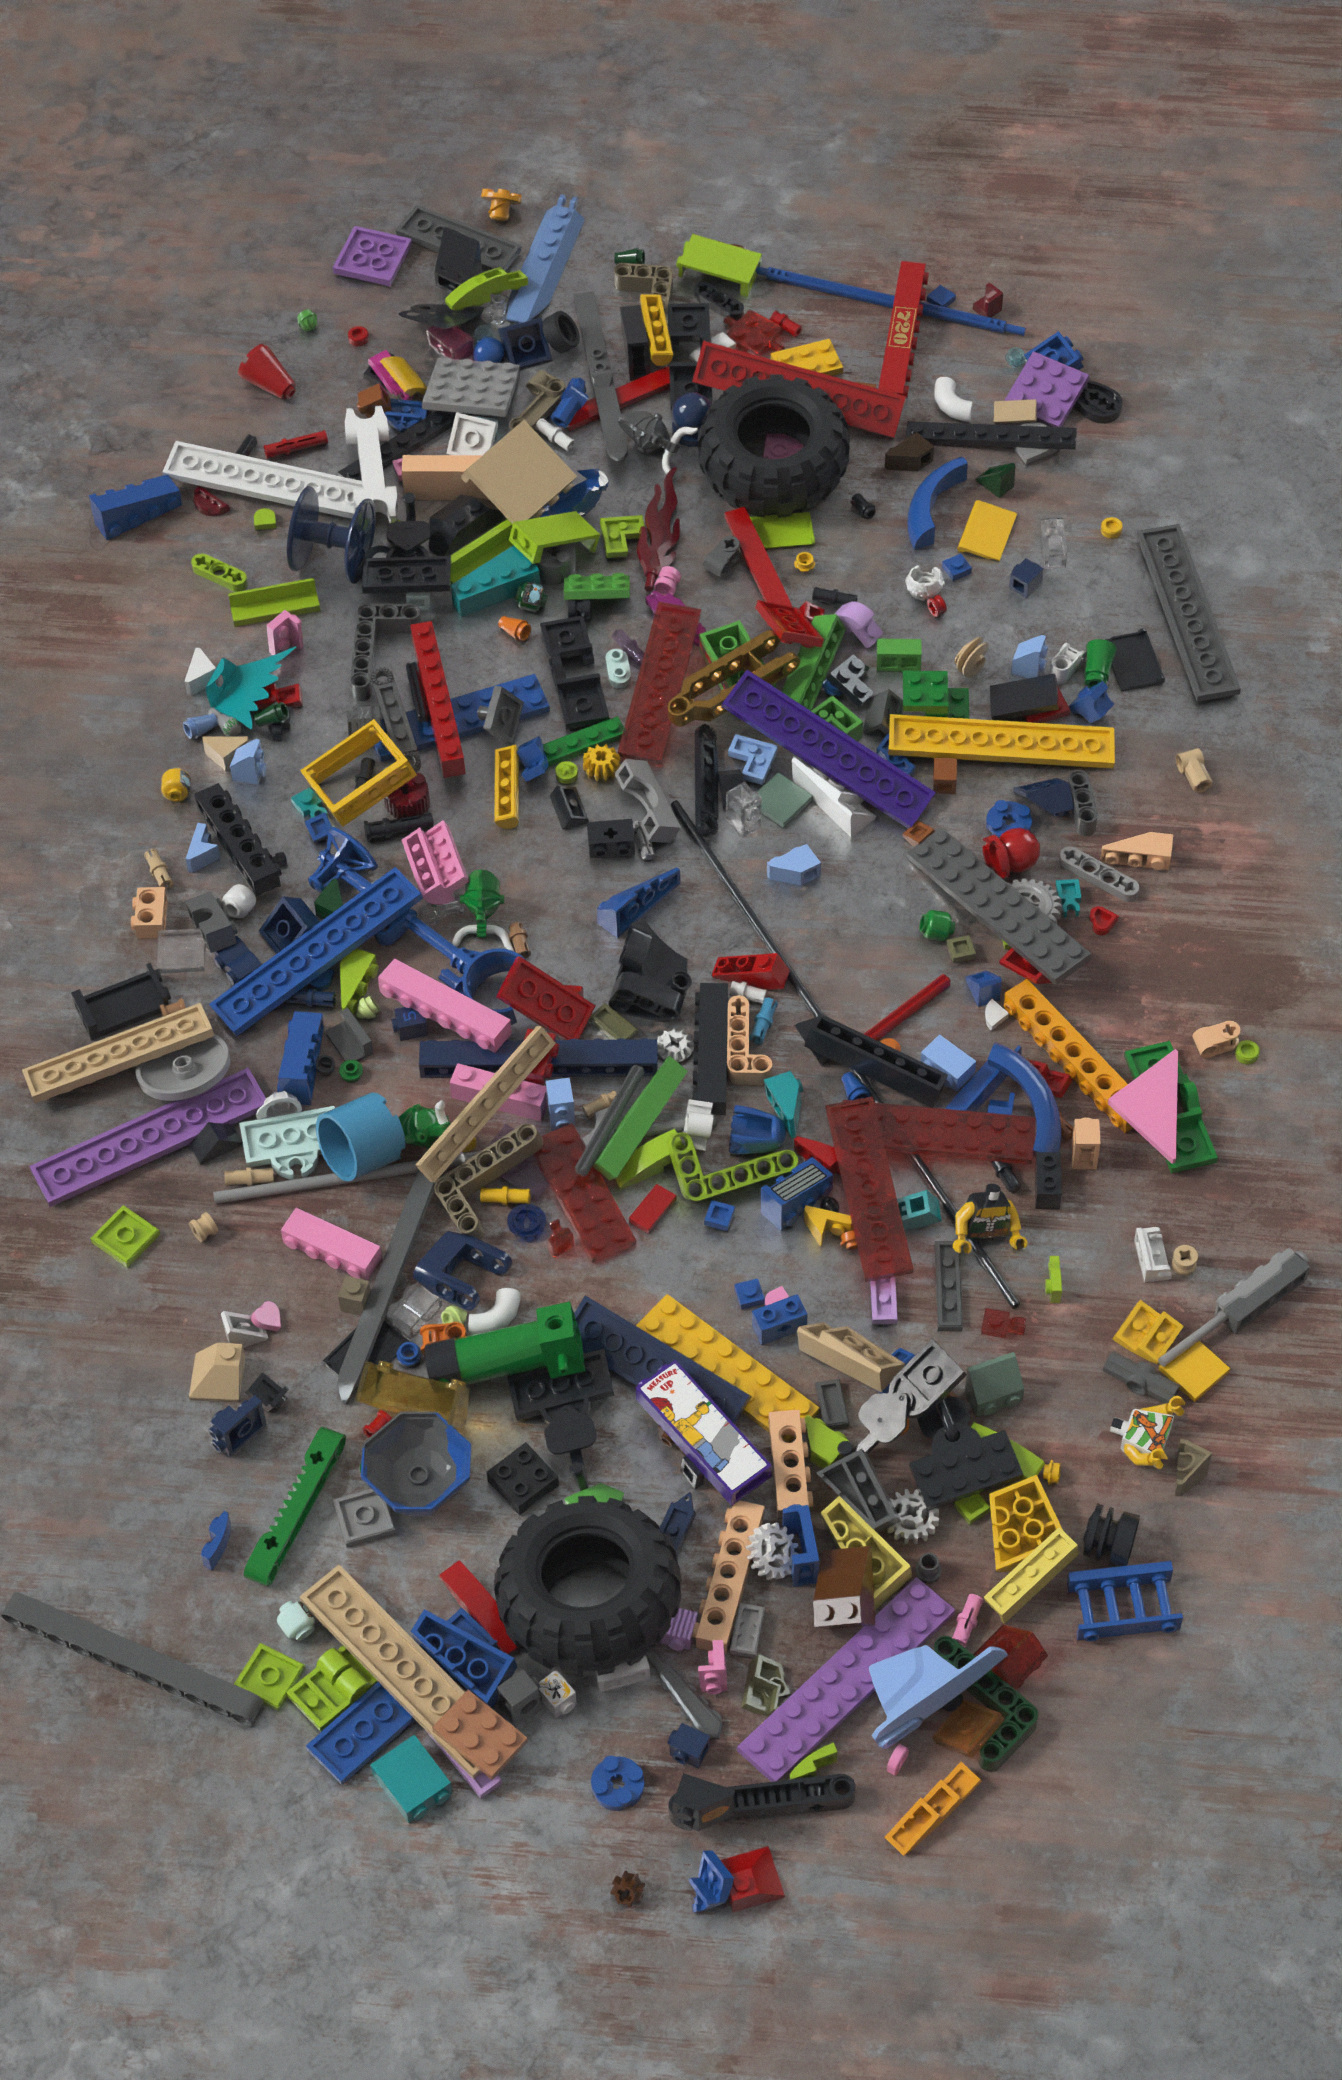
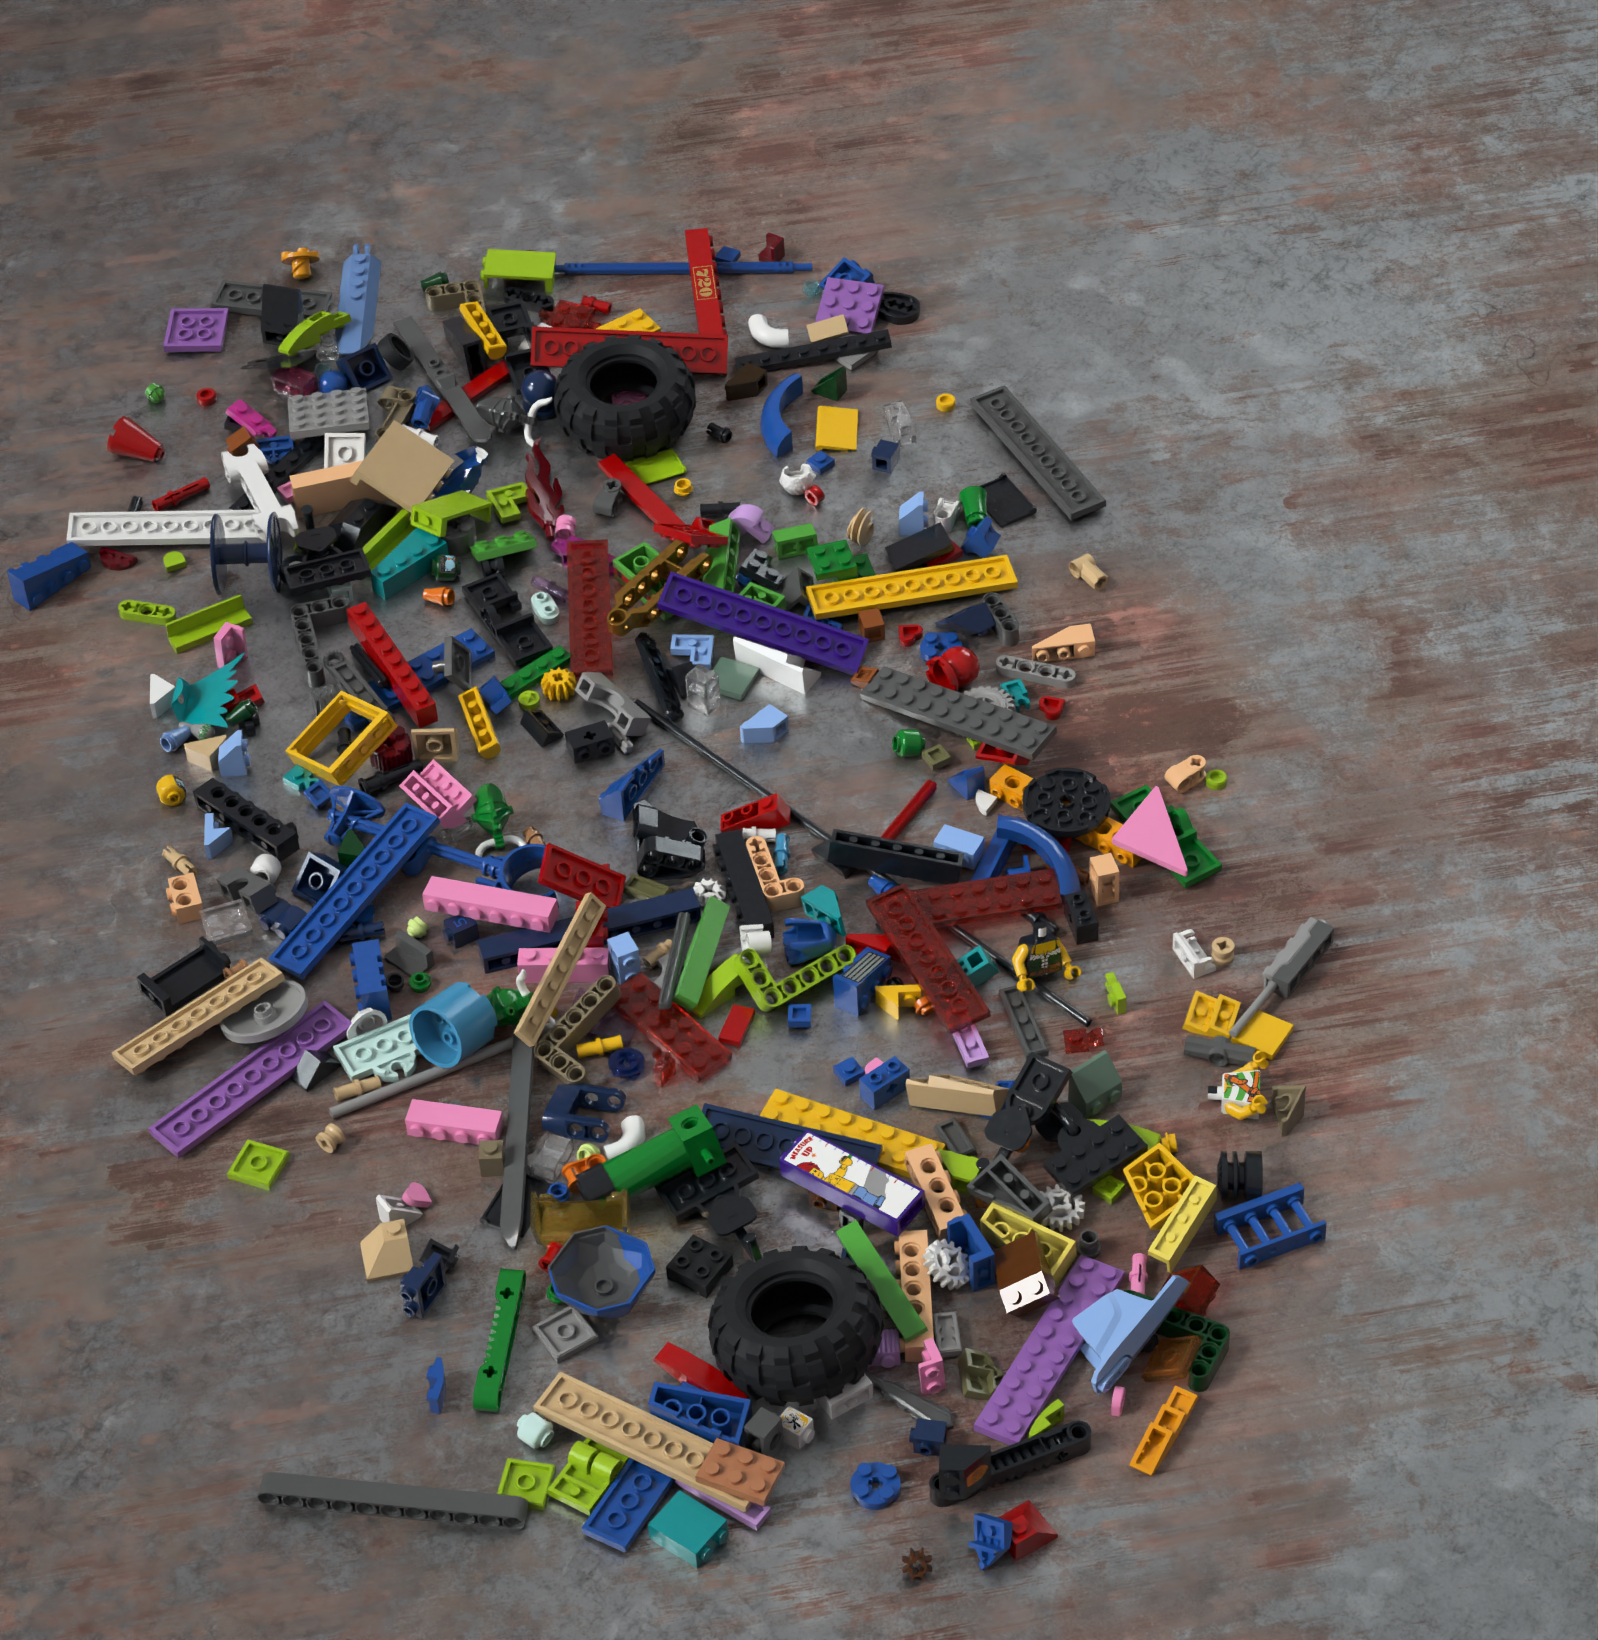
camera: 15 degrees left, 10 degrees down
lime slope [340,948,379,1014] -> none
yellow slope [380,356,427,397] -> none
none -> tan slope [411,728,460,762]
none -> bright green slope [836,1220,928,1343]
none -> red tile [898,624,923,647]
none -> black plate [1022,768,1111,838]

